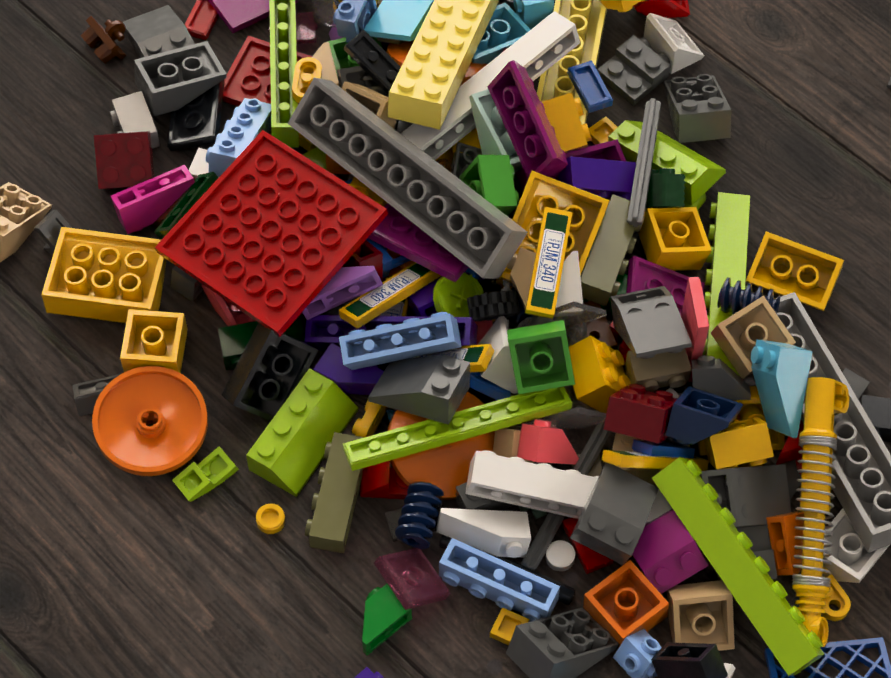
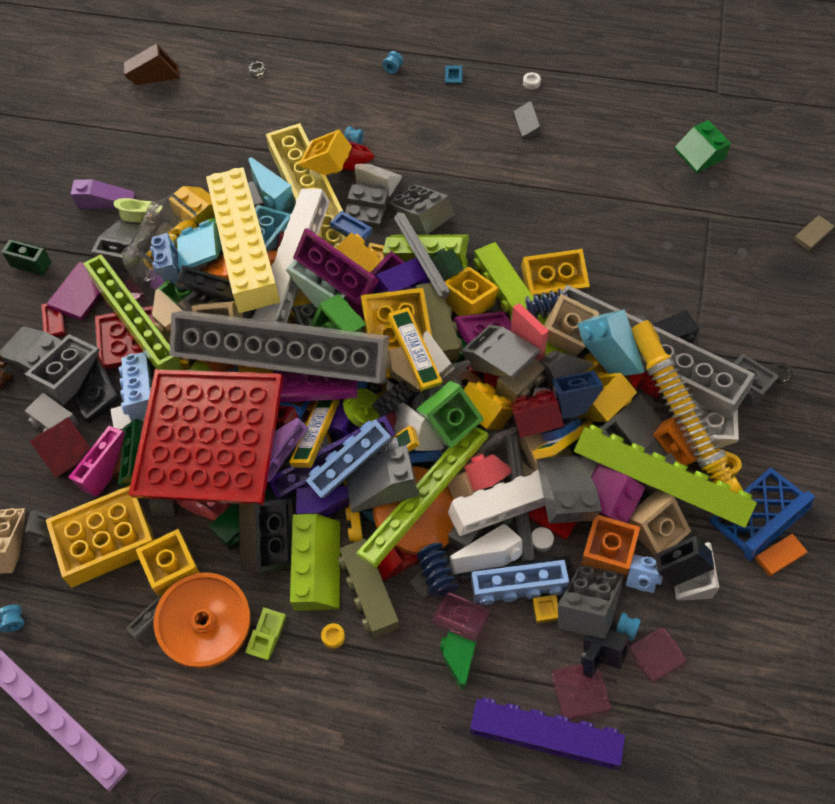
camera: 30 degrees left, 0 degrees up
yellow plate [292,57,322,103] -> none

